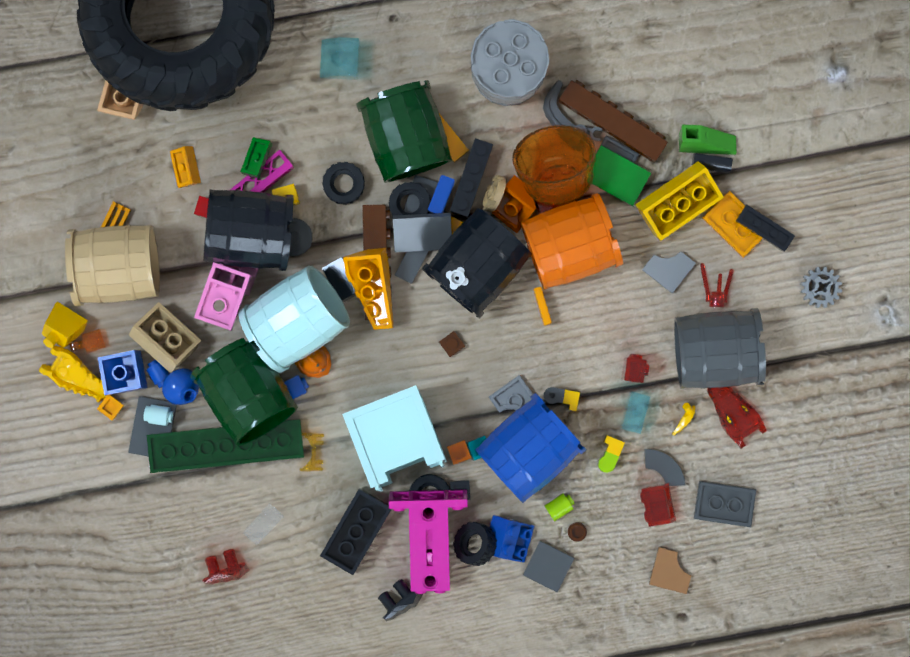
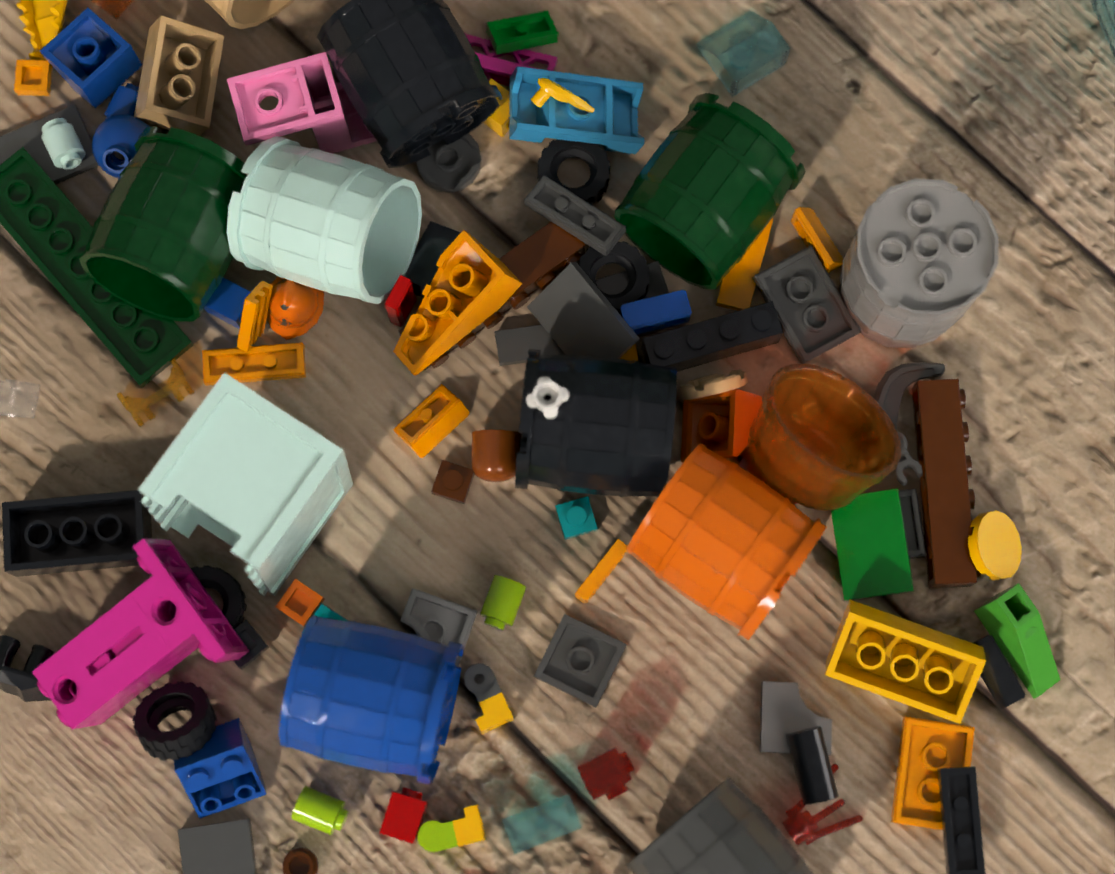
camera: 55 degrees right, 10 degrees down
none -> light orange tile [202,342,306,385]
none -> light orange tile [237,280,273,352]
none -> red brick [379,787,429,844]
none -> red tile [384,275,417,327]
none -> light orange slope [393,384,469,458]
none -> dark orange helmet [471,430,522,482]
none -> lime brick [480,575,527,630]
none -> dark azure piece [509,66,644,154]
none -> dark grey tile [524,175,626,256]
none -> yellow bar [531,78,595,113]
none -> dark grey tile [534,614,627,708]
none -> teal plate [555,496,598,540]
none -> dark grey tile [752,245,861,365]
none -> black brick [786,726,839,805]
none -> light orange slope [791,207,843,273]
none -> yellow tile [968,510,1022,581]

